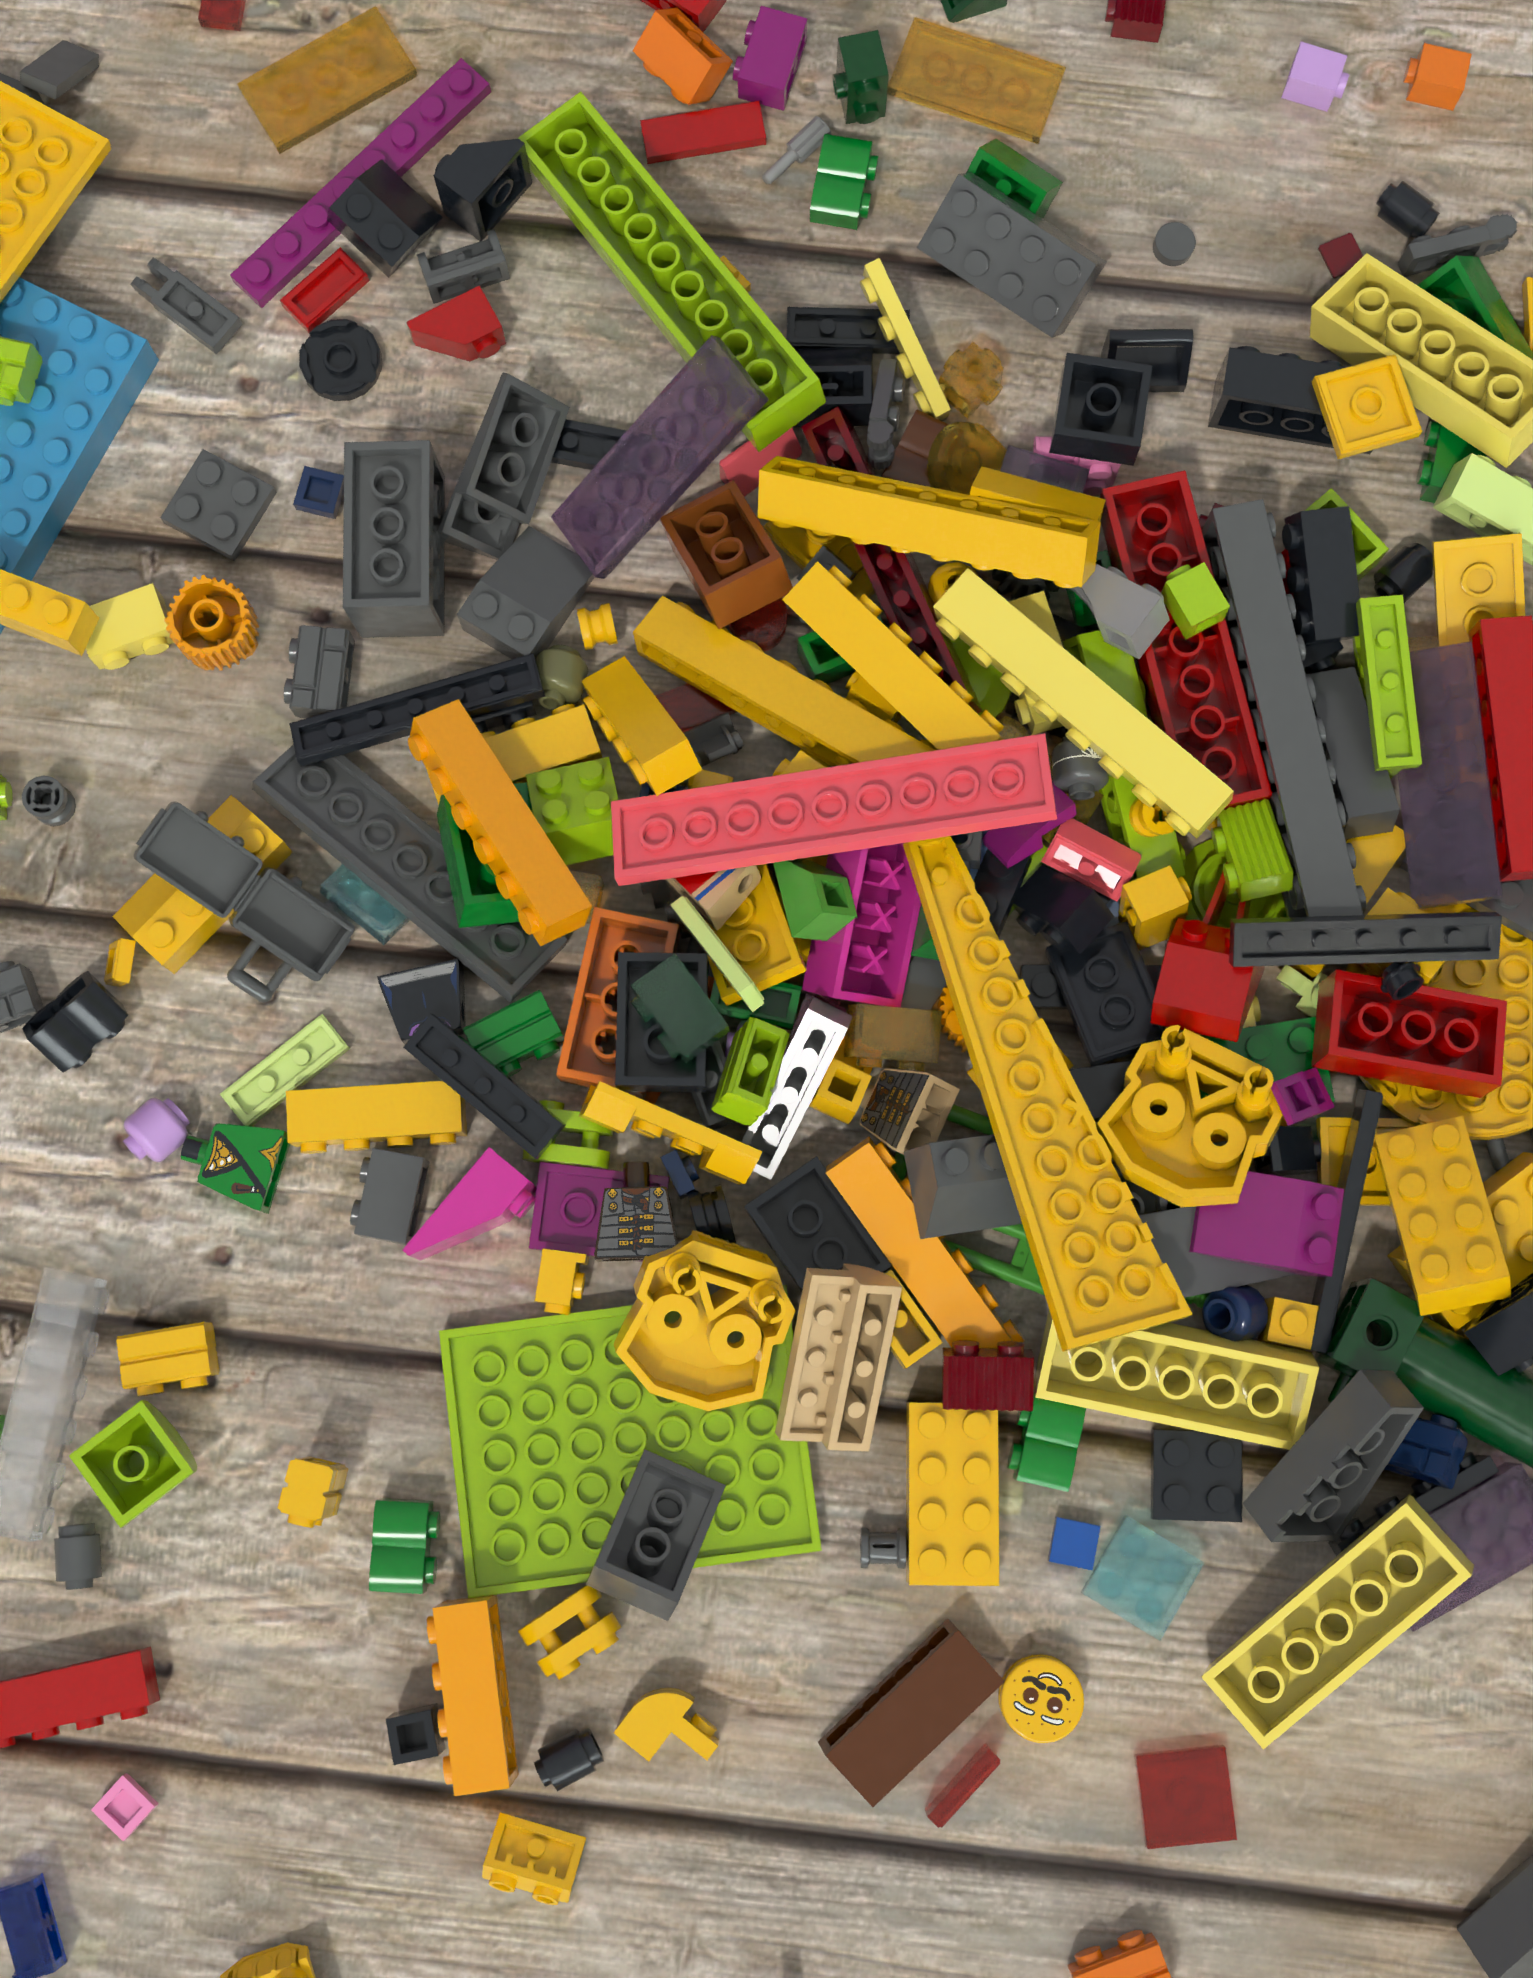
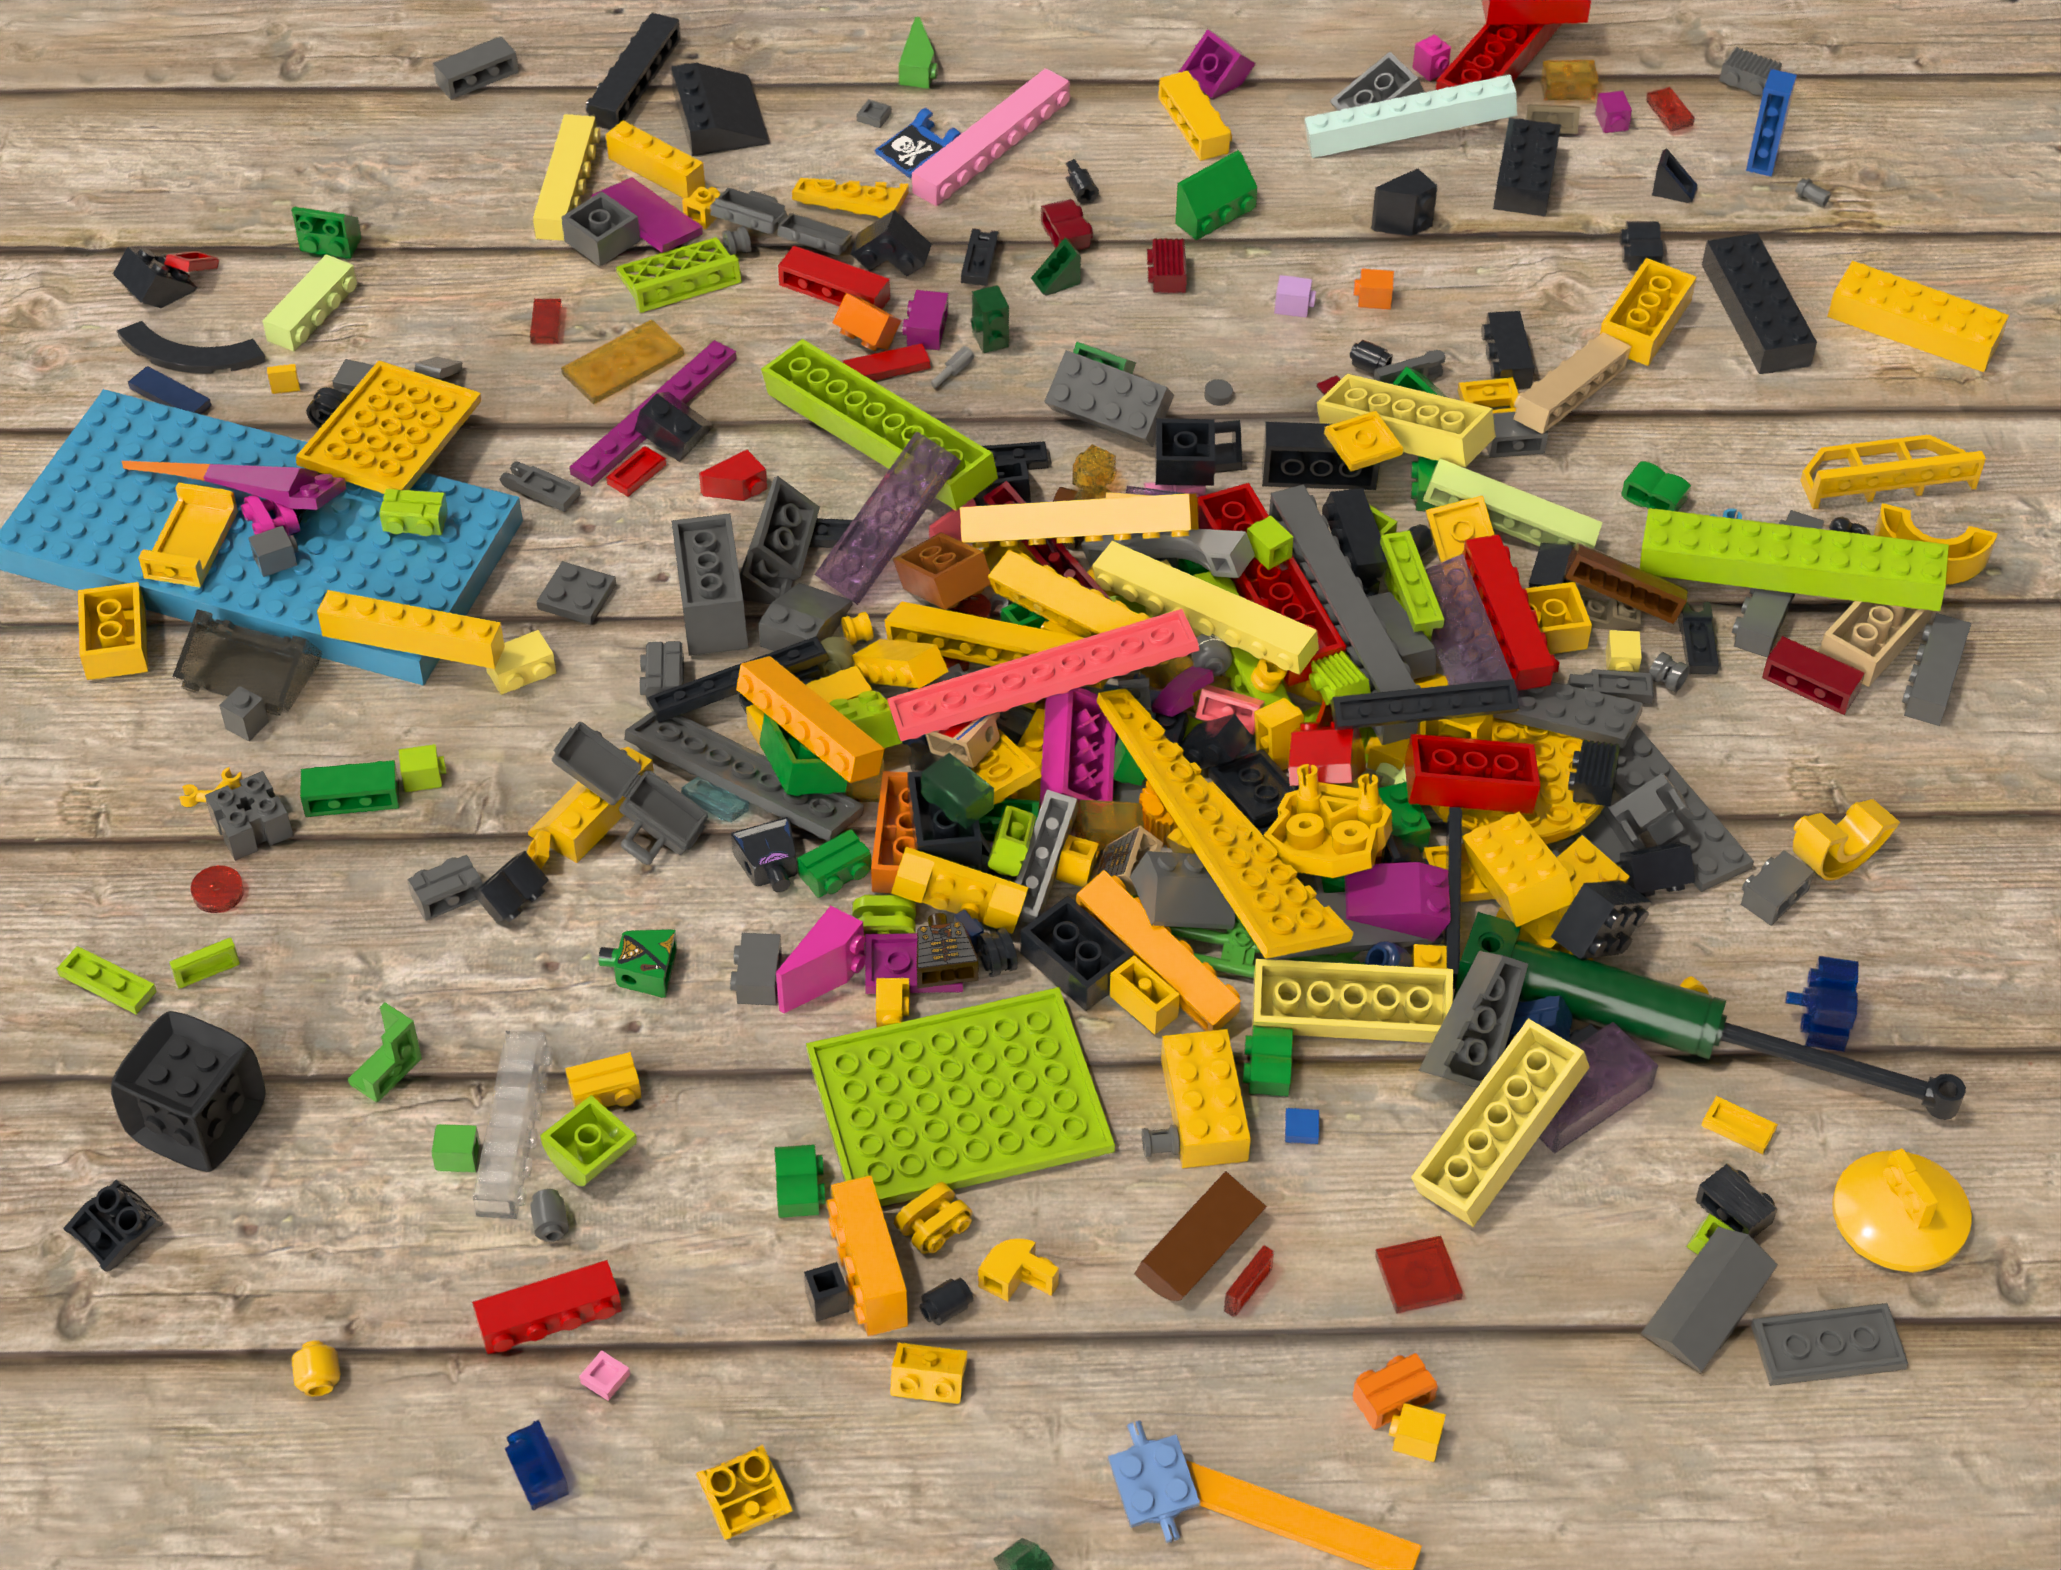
camera: 10 degrees left, 30 degrees down
dark grey wheel [22,775,76,827] -> none
lavender head [123,1098,190,1162] -> none
light orange brick [164,575,259,671] -> none
yellowish green tile [220,1014,351,1127] -> none
yellow brick [277,1456,349,1528] -> none
yellow brick [286,1081,467,1154] -> none
dark blue plate [293,466,344,519] -> none
black tile [299,319,382,401] -> none
black plate [403,1014,566,1159] -> none
dark grey hinge [417,229,510,304] -> none
black slope [433,139,532,242] -> none
dark grey slope [586,1449,726,1621] -> none
yellow brick [613,1230,796,1411] -> none
yellowish green tile [671,896,764,1012] -> none
bright green slope [773,859,857,941] -> none
tan brick [775,1263,902,1452] -> none
green brick [810,133,879,230] -> none
light yellow plate [860,258,951,420] -> none
dark grey hinge [867,359,905,470] -> none
clear yellow tile [887,17,1066,144] -> none
dark red brick [942,1340,1034,1411] -> none
yellow head [998,1654,1084,1743] -> none
clear light blue plate [1081,1515,1204,1641] -> none
black plate [1151,1429,1242,1522] -> none
magenta slope [1271,1067,1335,1126] -> none
black plate [1380,962,1424,1000] -> none

